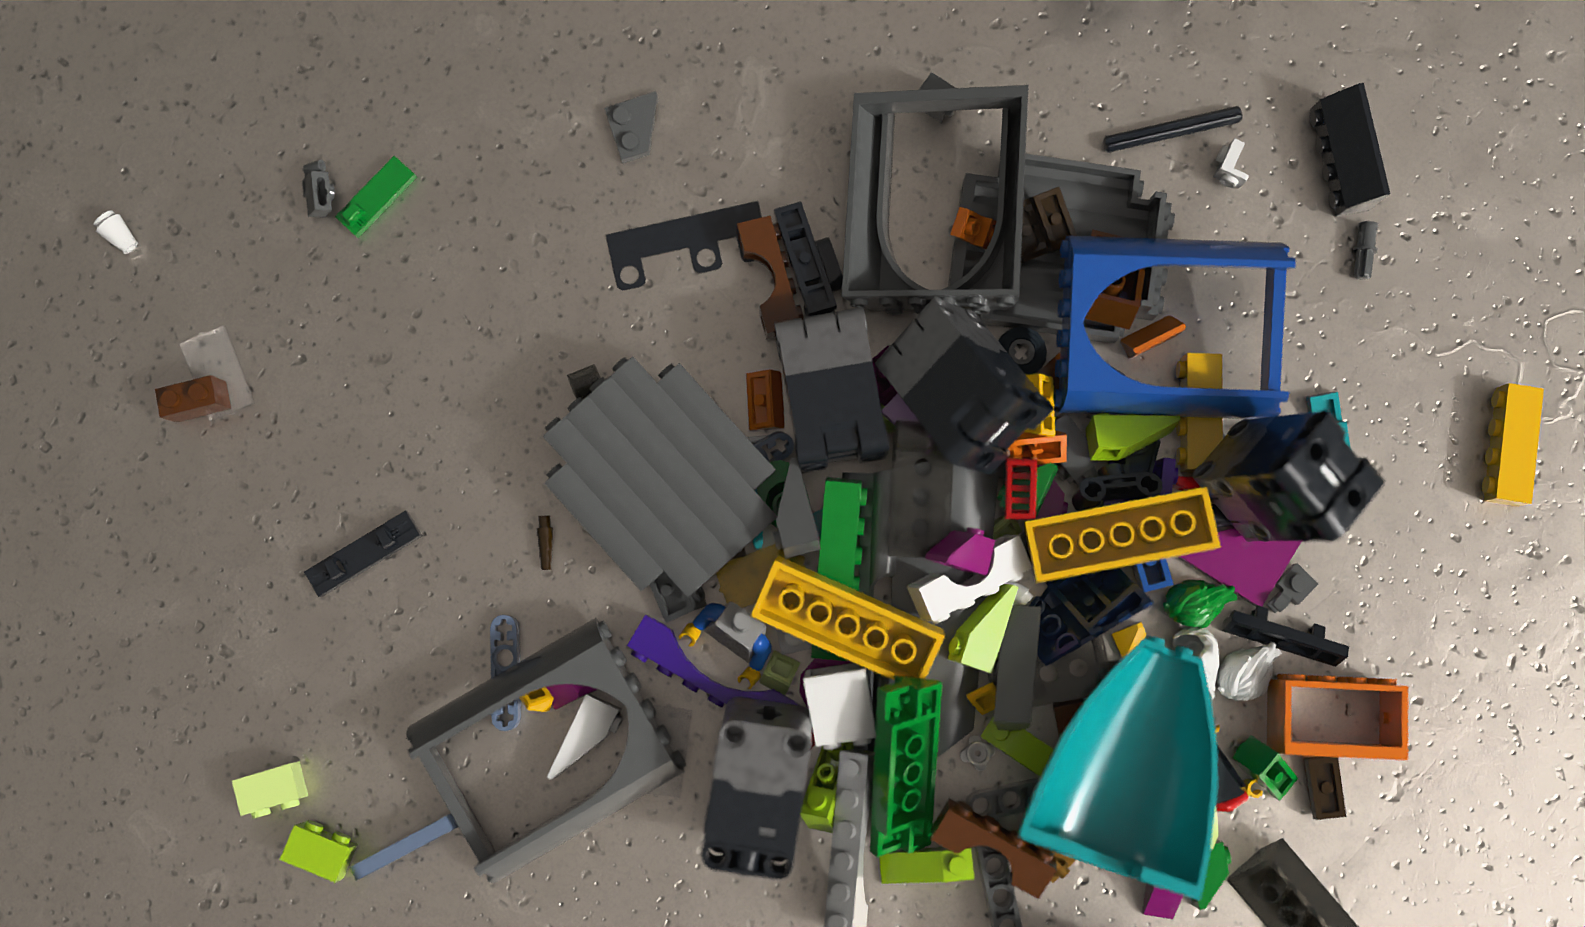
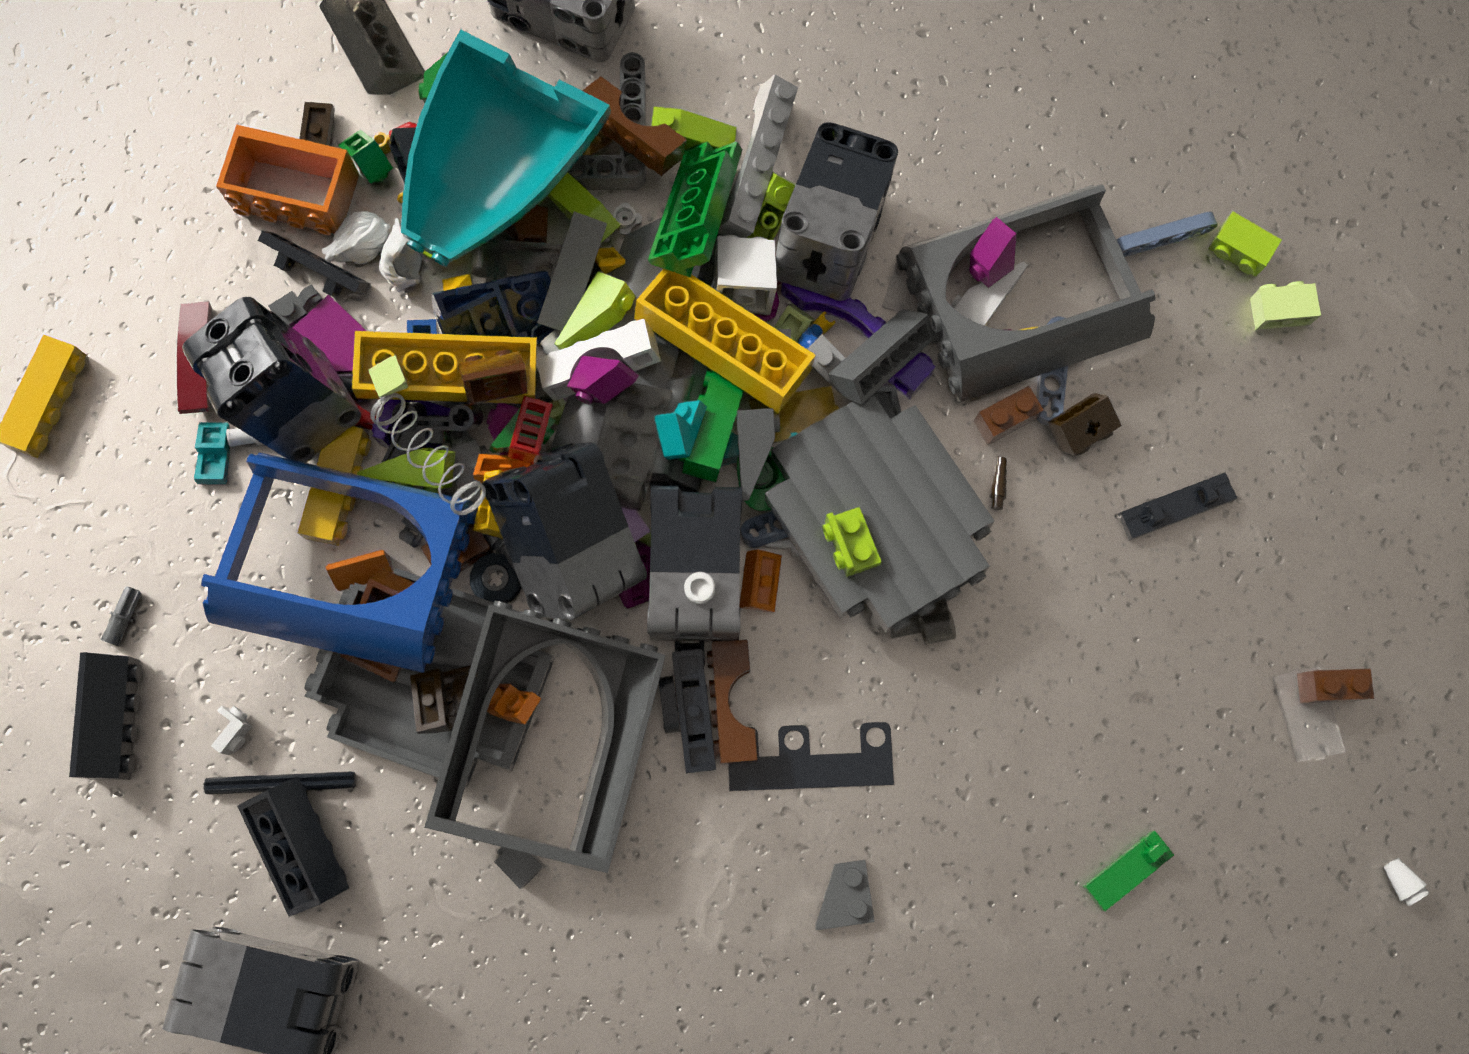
camera: 175 degrees left, 5 degrees down
dark grey piece [302,160,335,217] -> none
green hair [1163,579,1237,629] -> none
none -> dark red slope [177,301,212,414]
none -> black slope [237,776,350,917]
none -> yellowish green slope [368,355,408,398]
none -> white piece [371,393,486,515]
none -> reddish brown slope [459,349,528,405]
none -> teal slope [655,400,707,460]
none -> white tile [684,572,715,604]
none -> lime bracket [822,507,881,577]
none -> dark grey brick [828,309,935,404]
none -> magenta slope [969,217,1017,288]
none -> reddish brown brick [973,386,1044,445]
none -> dark brown brick [1048,393,1122,456]

